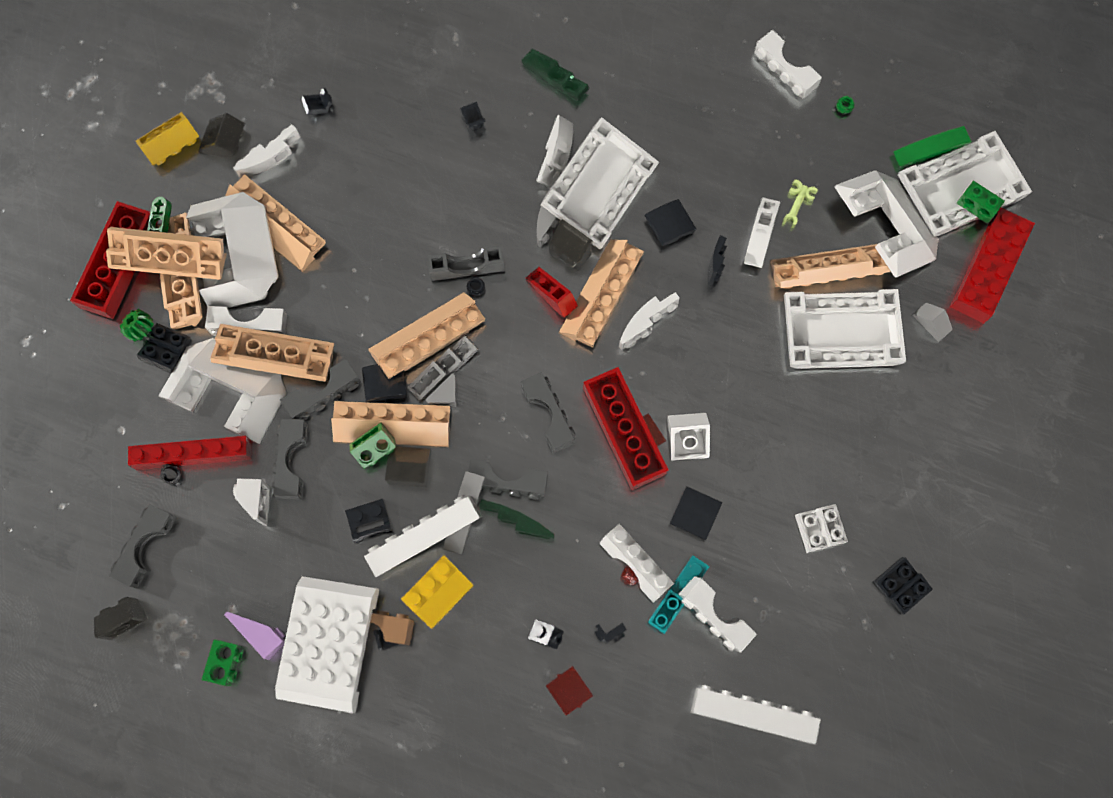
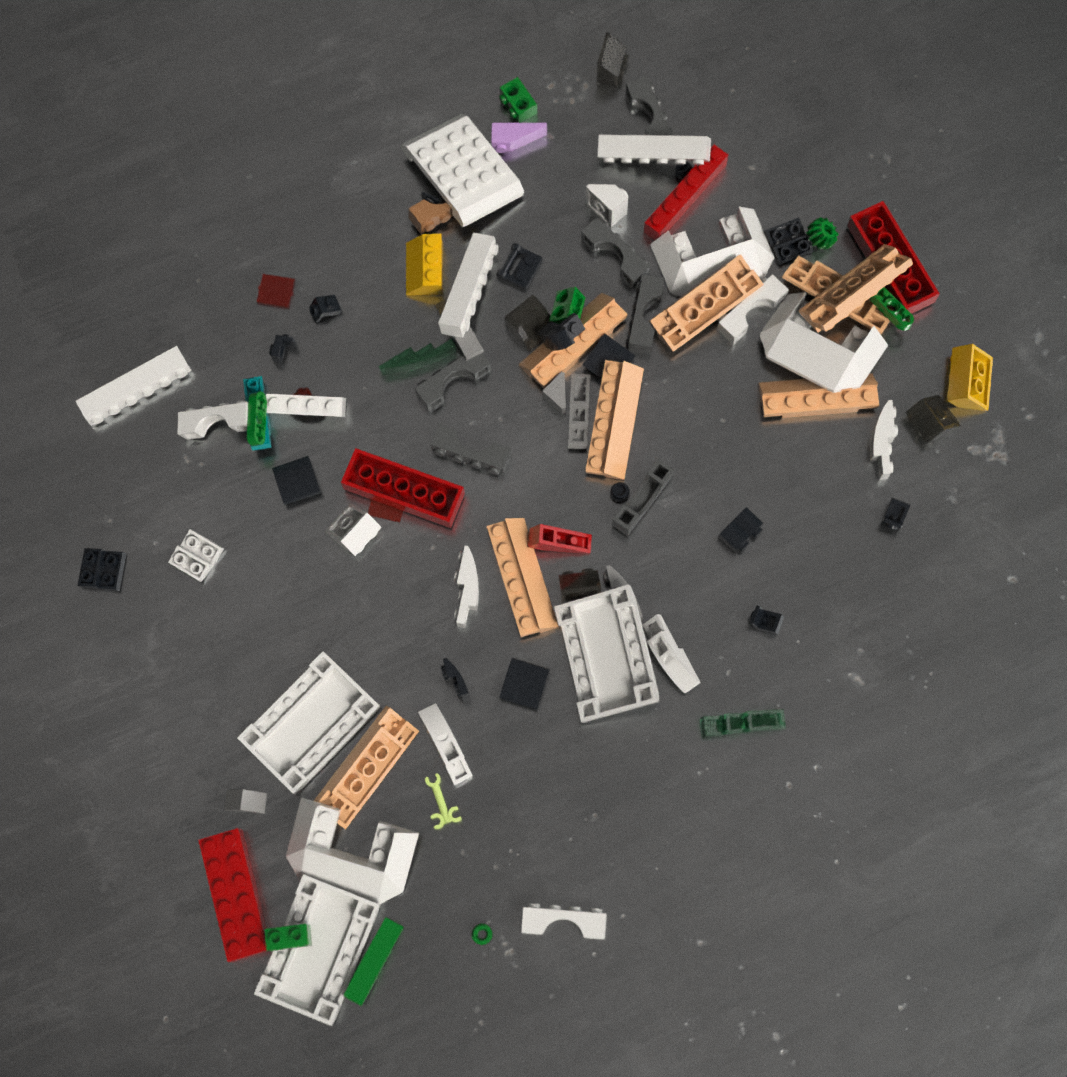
camera: 140 degrees right, 0 degrees up
none -> green beam [247,391,267,446]
none -> black brick [538,313,585,351]
none -> white brick [598,135,711,165]
none -> black brick [718,507,763,553]

